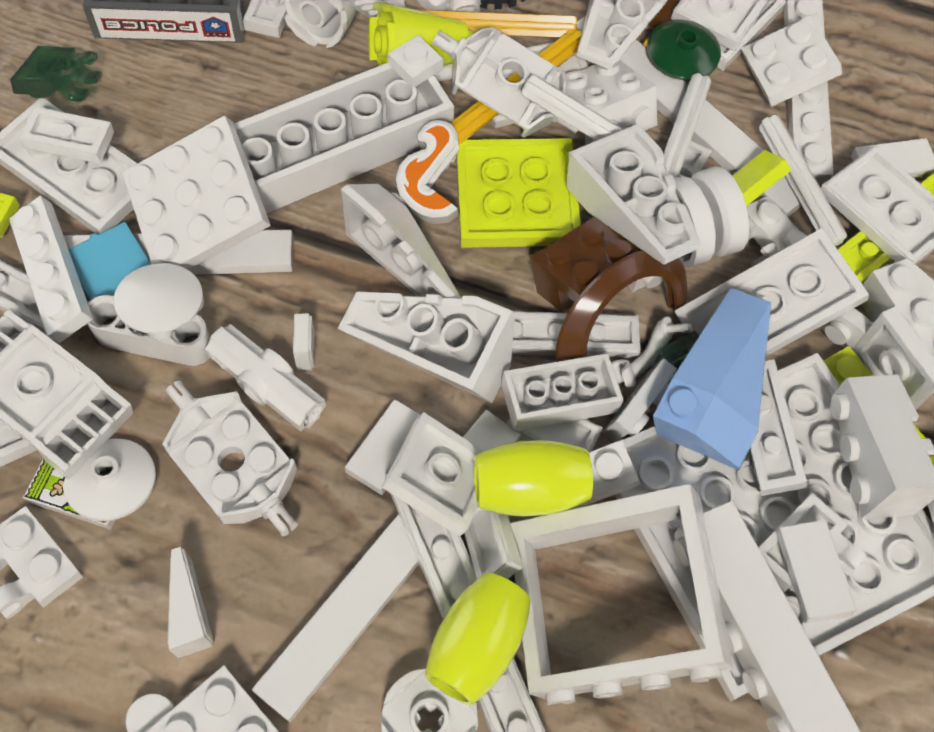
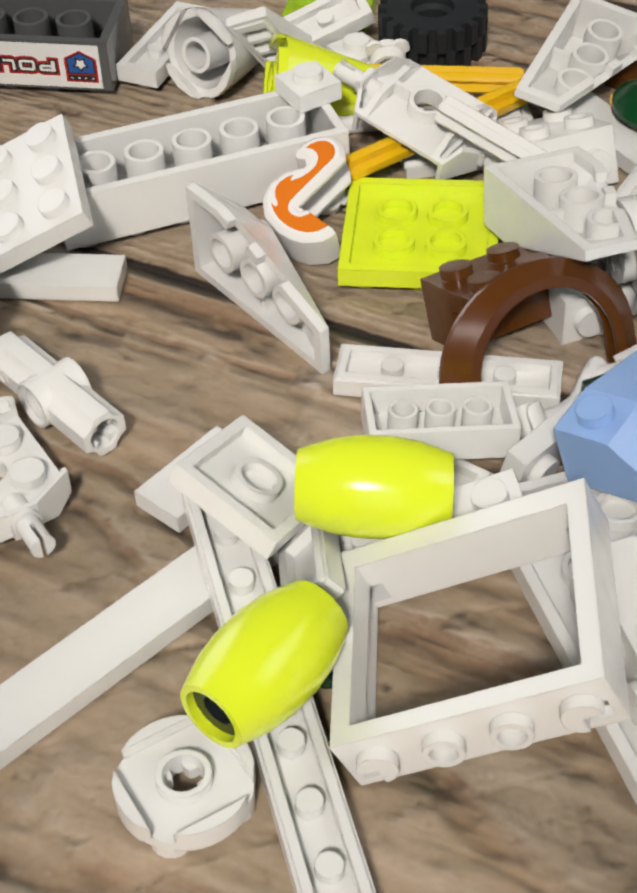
camera: 15 degrees right, 20 degrees down
white tile [293,313,315,371] -> none
white wedge [337,292,515,403] -> none

